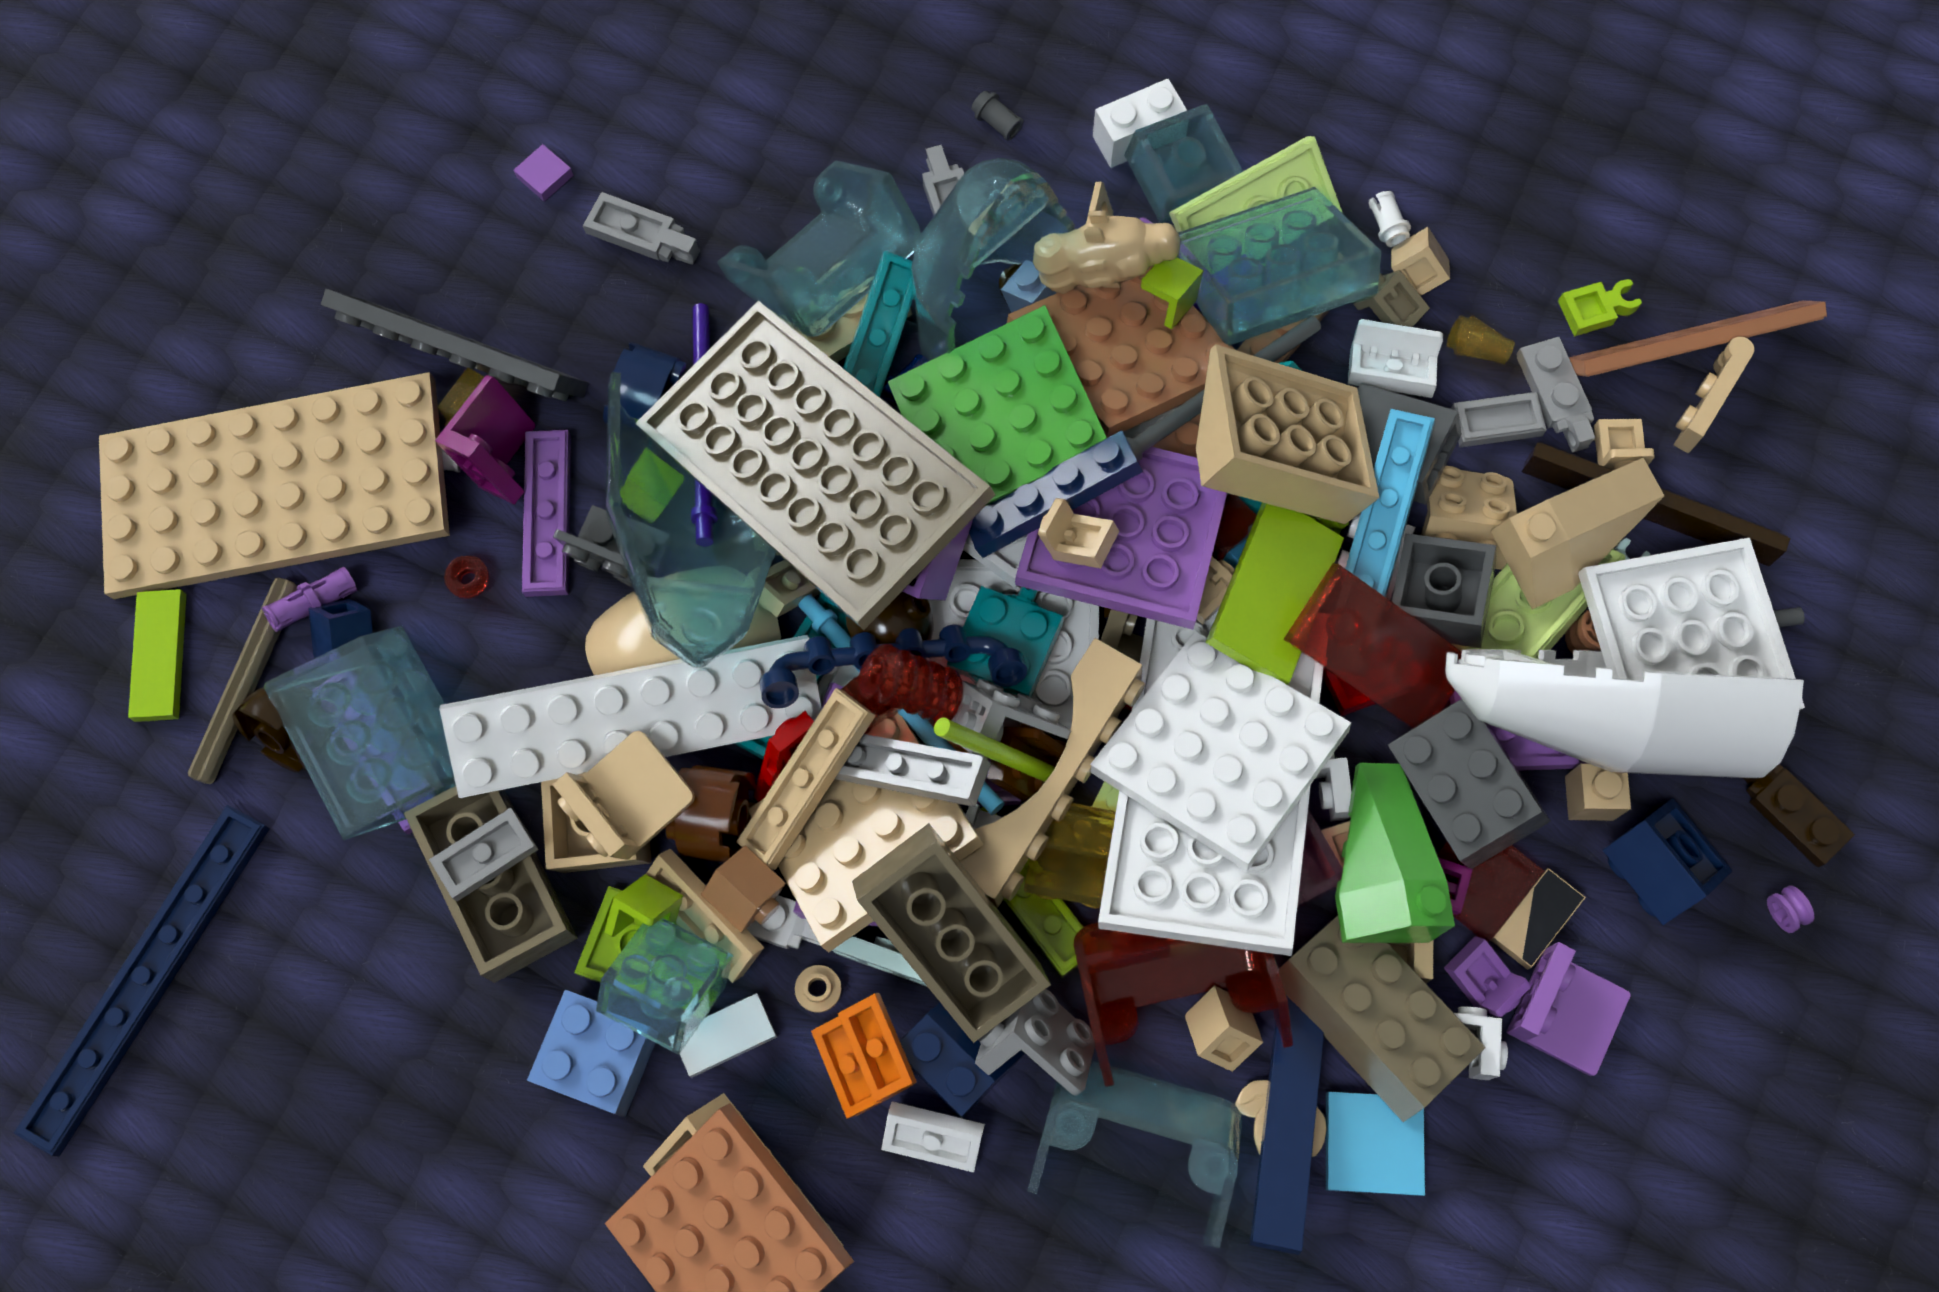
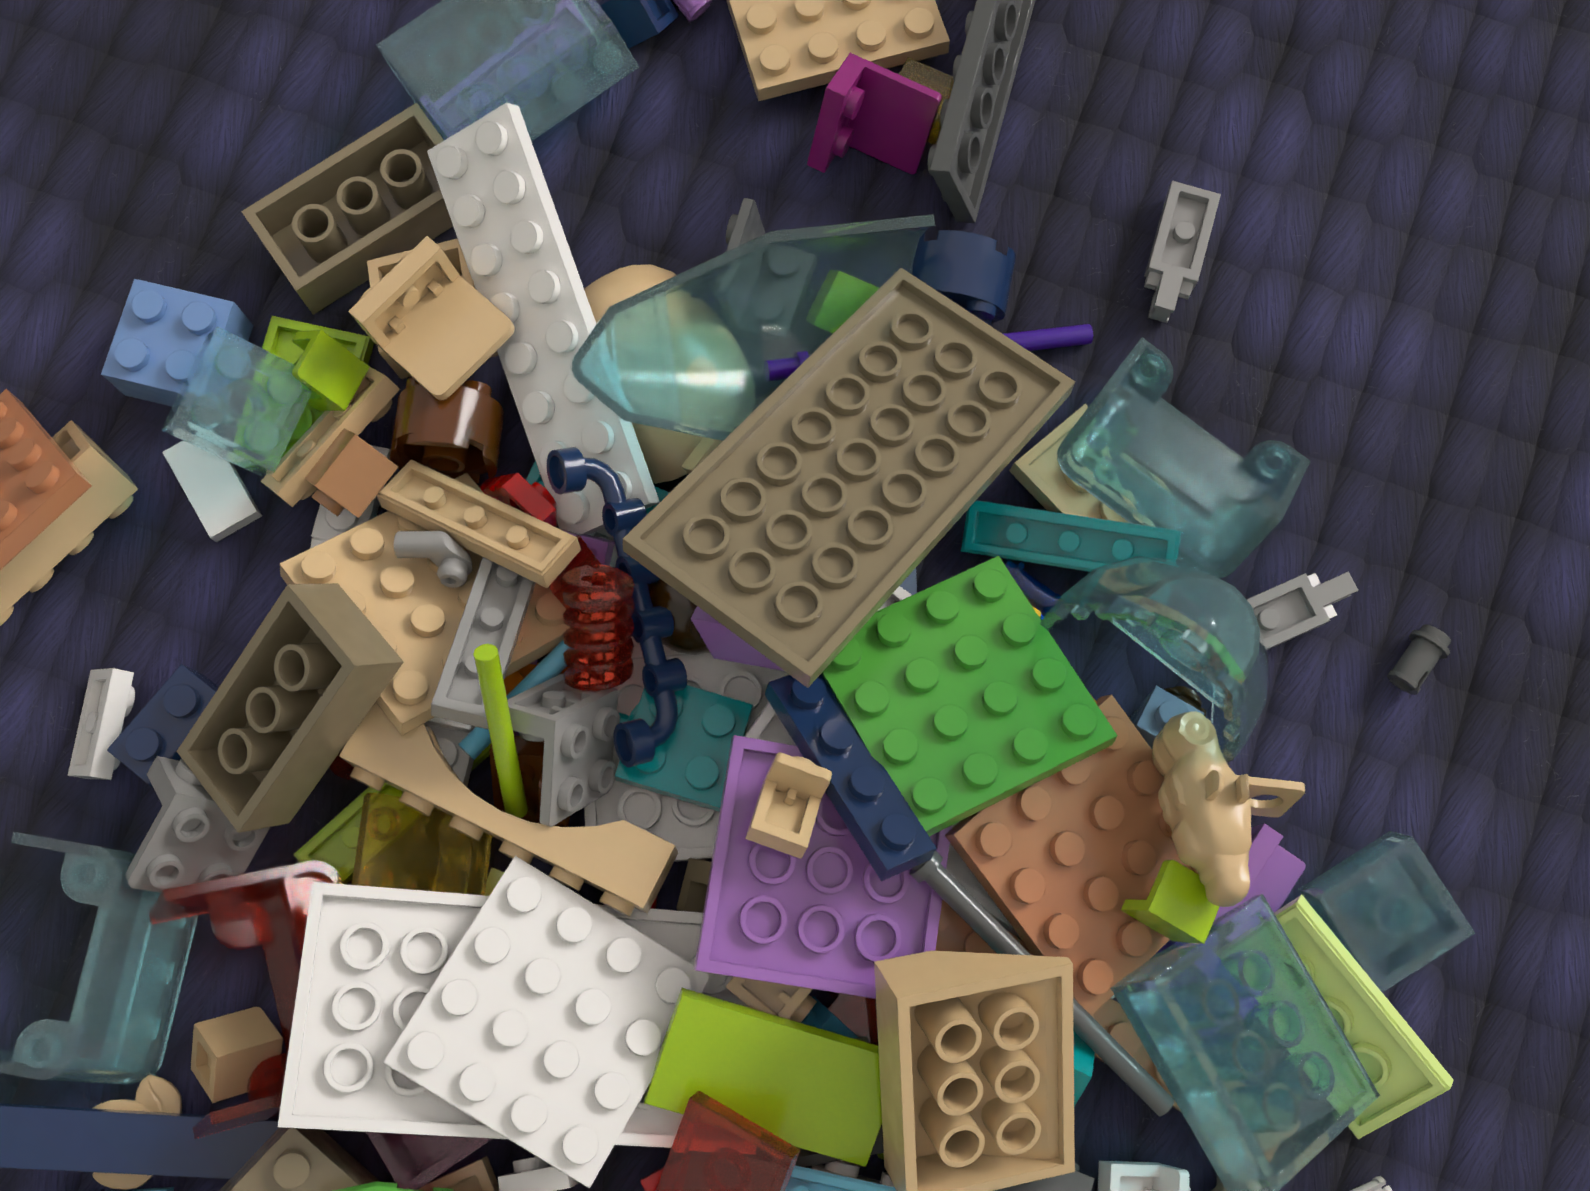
camera: 80 degrees right, 5 degrees up
light grey plate [429,808,539,901] -> none
clear red plate [444,556,489,599] -> none
medium lavender tile [513,144,574,202] -> none
medium lavender tile [522,430,571,597] -> none
tan plate [795,965,842,1013] -> none
orange slope [811,993,917,1119] -> none
white brick [1093,79,1187,168] -> none
none -> light grey arm [394,531,472,588]

